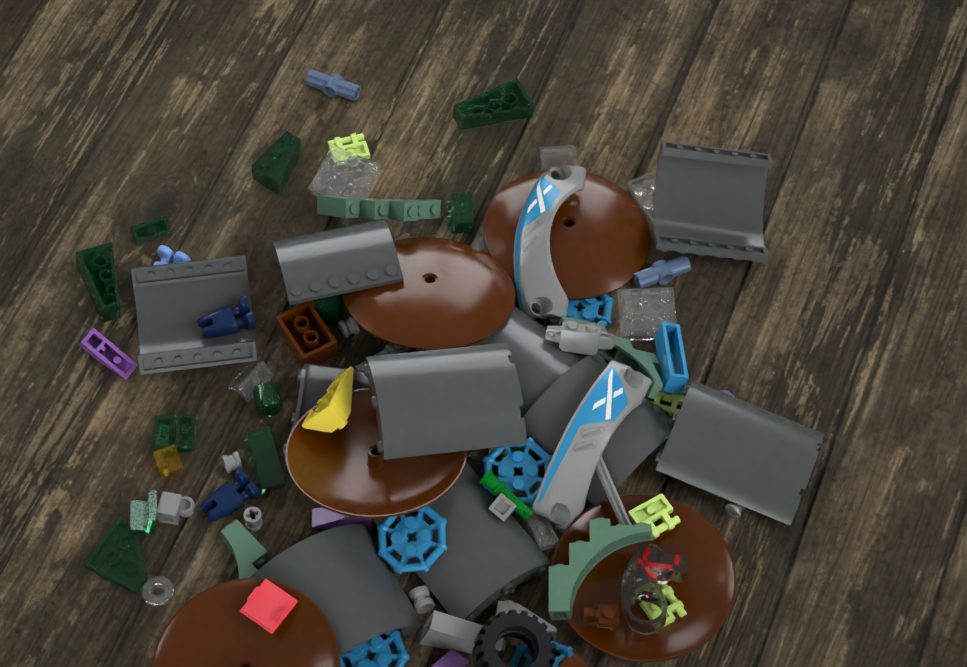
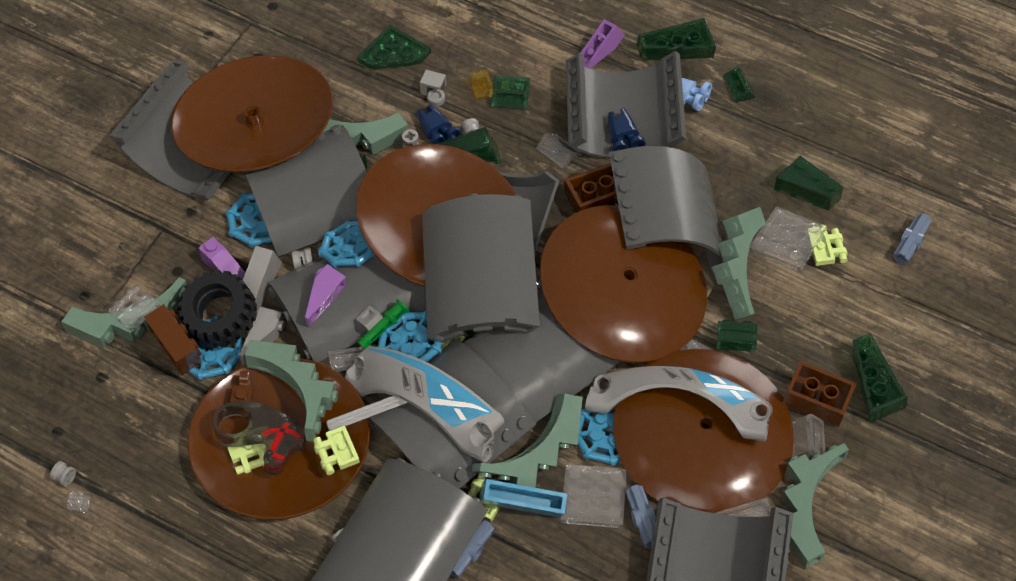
camera: 100 degrees right, 0 degrees up
clear green panel [130,490,157,534] -> none
clear piece [142,576,175,606] -> none
coral piece [240,578,298,634] -> none
clear green helmet [253,383,283,417] -> none
light yellow wedge [301,366,354,433] -> none
light grey hinge [545,321,615,356] -> none
none -> medium lavender slope [305,264,347,327]
none -> sand green arch [782,443,849,569]
none -> reddish brown brick [783,361,857,427]

